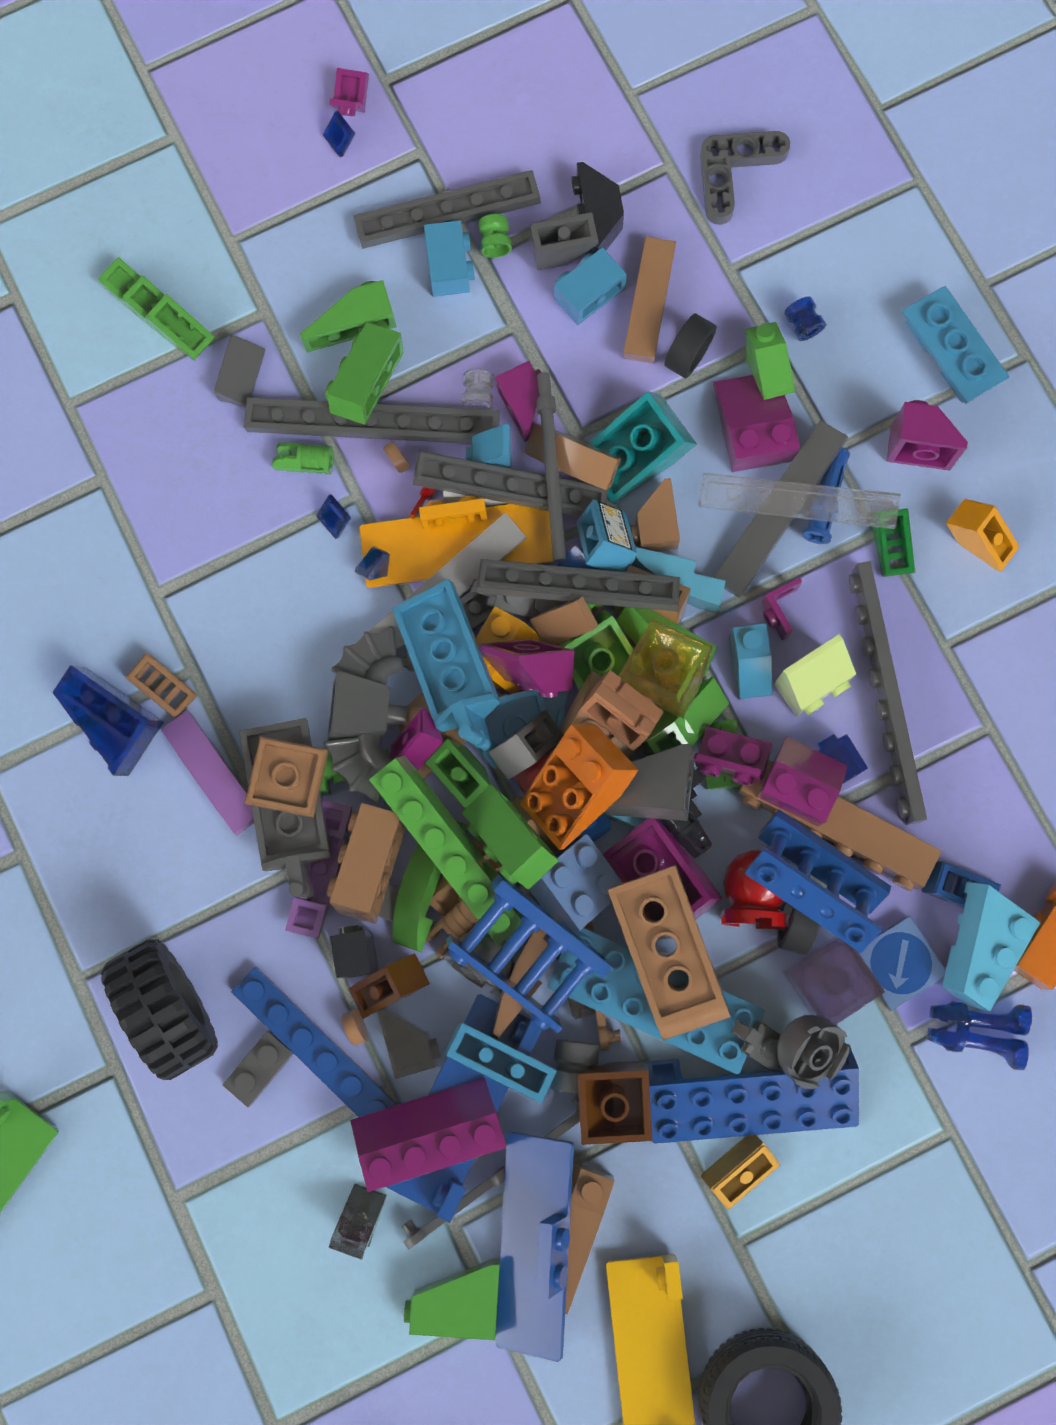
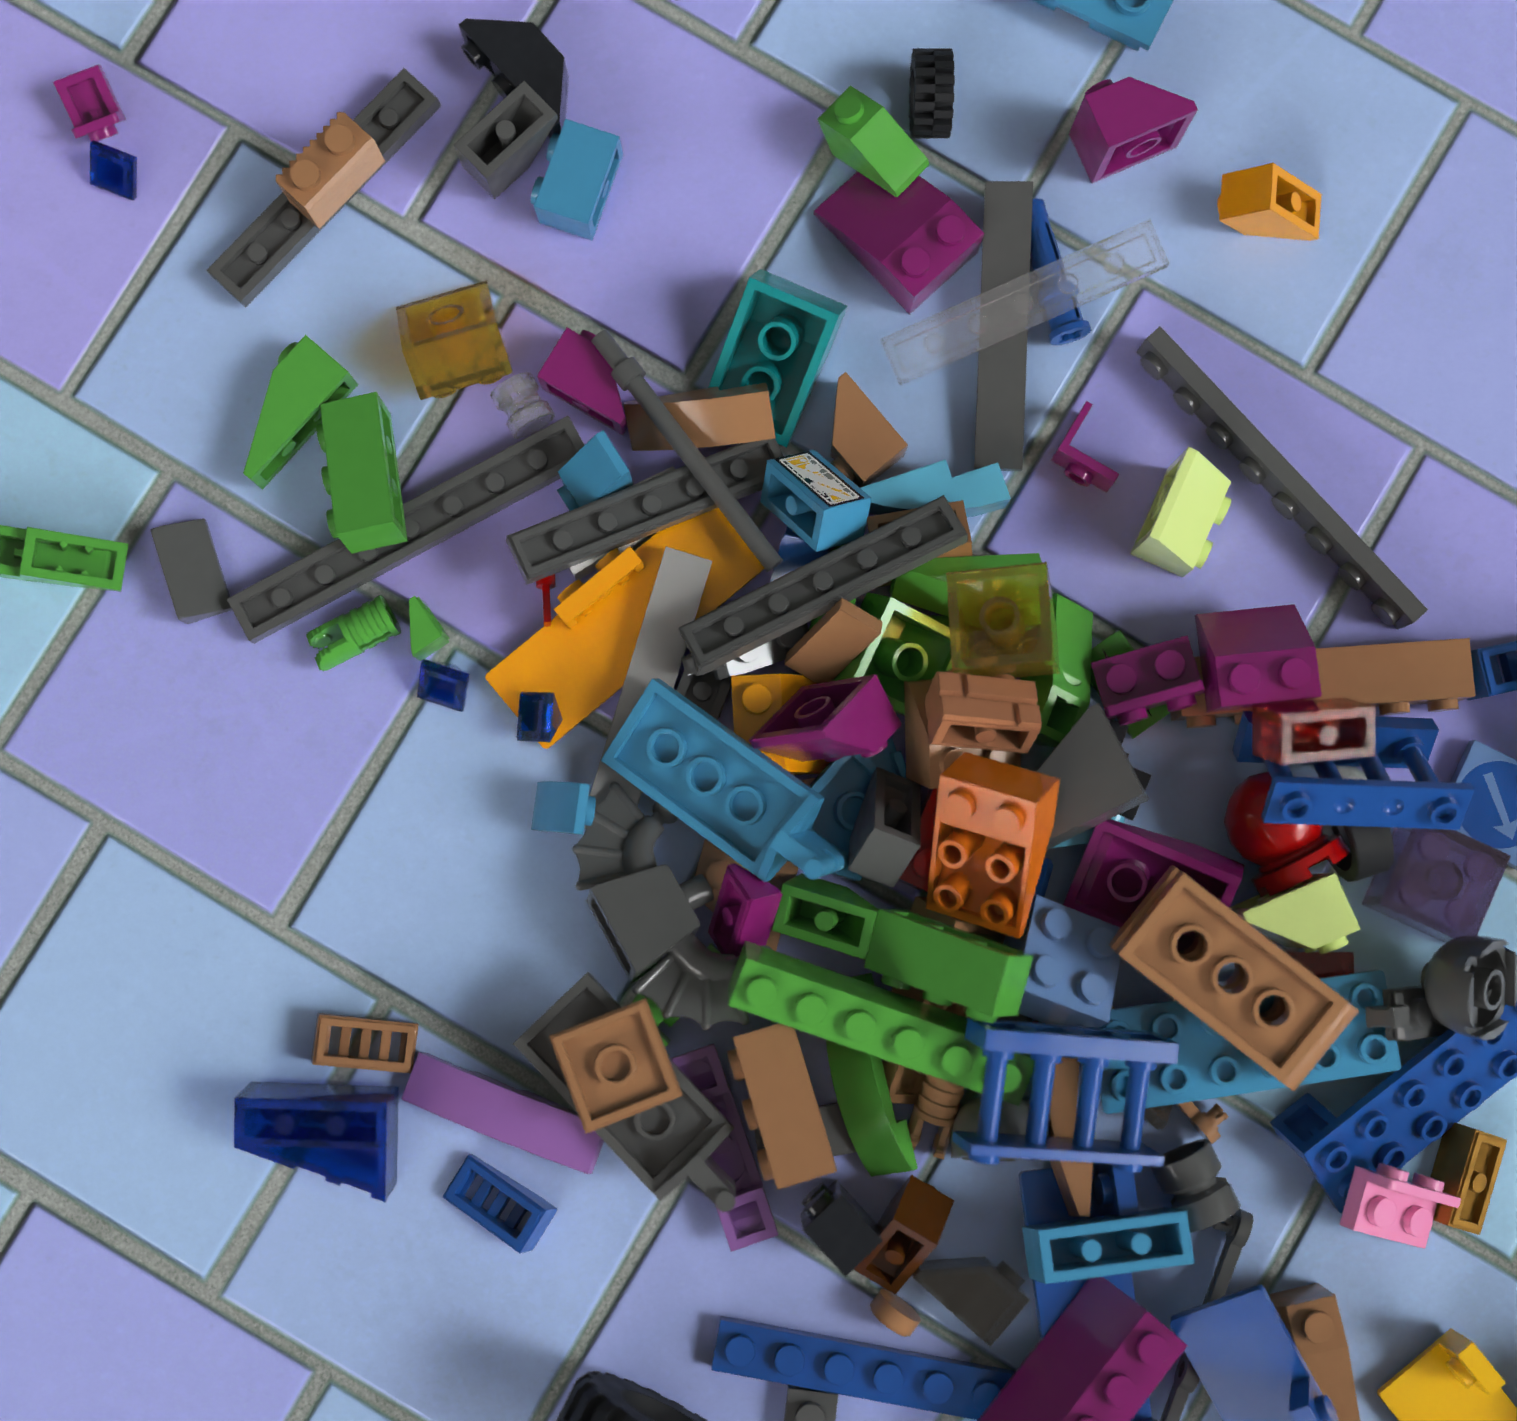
camera: 40 degrees left, 5 degrees up
medium nougat tile [383,441,411,474] -> none
dark azure brick [424,220,475,297] -> none
bright green wheel [478,214,512,258] -> none
reddish brown slope [577,1060,652,1145] -> none
medium nougat slope [623,236,676,364] -> none
black hinge [660,810,712,859] -> none
black tyre [664,313,717,379] -> none
dark azure slope [729,623,772,700] -> none
clear blue wheel [784,296,827,341] -> none
clear blue brick [818,734,868,784] -> none
green slope [870,508,915,577] -> none
none -> medium nougat brick [276,112,385,229]
none -> clear yellow slope [396,280,513,400]
none -> bright green slope [409,596,450,661]
none -> blue slope [442,1154,557,1254]
none -> dark azure slope [531,781,596,835]
none -> black tyre [909,48,955,138]
none -> yellowish green slope [1229,873,1361,954]
none -> clear red brick [1252,697,1376,765]
none -> clear red piece [1287,952,1354,978]
none -> bright pink bracket [1339,1163,1461,1249]

